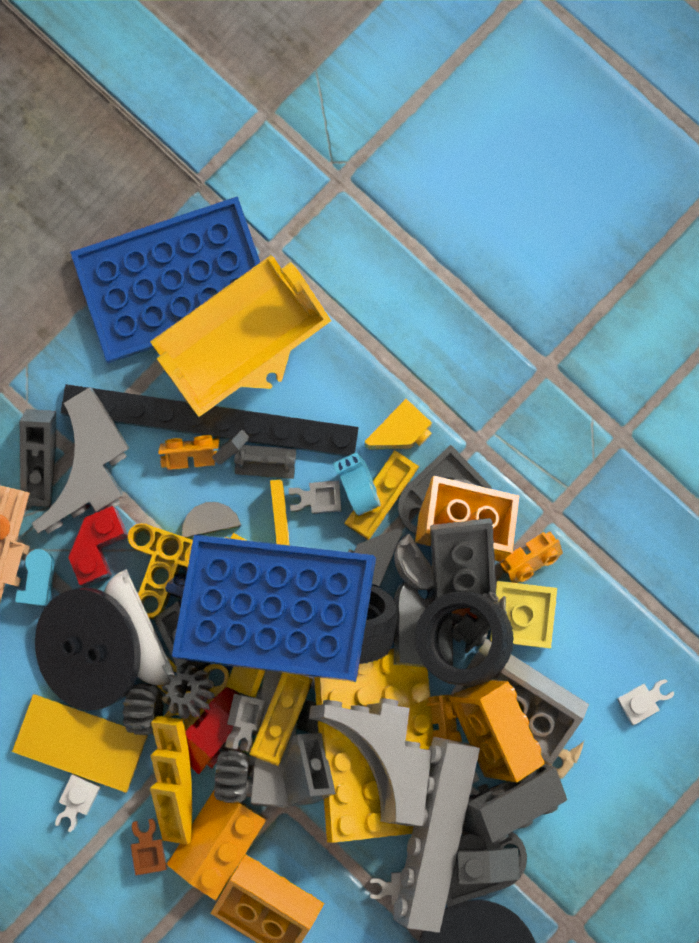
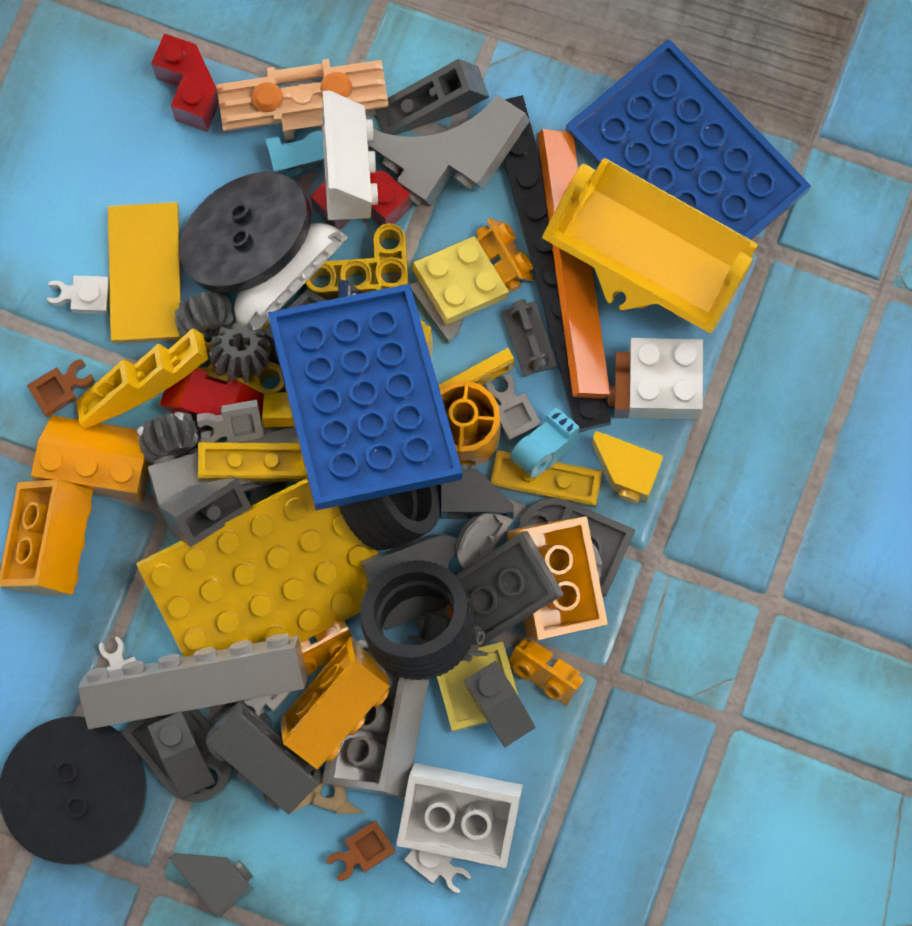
camera: 70 degrees right, 5 degrees down
dark grey tile [212,429,249,465] -> none
light grey arch [309,698,432,826] -> none
none -> dark grey slope [169,853,254,917]
none -> white slope [322,90,378,220]
none -> dark orange plate [326,820,396,882]
none -> white slope [396,763,523,868]
none -> light yellow plate [412,236,509,325]
none -> light orange cylinder [440,381,500,467]
none -> dark grey slope [464,660,536,748]
none -> orange tile [537,129,610,399]
none -> dark orange plate [607,352,630,418]
none -> white brick [628,338,703,420]

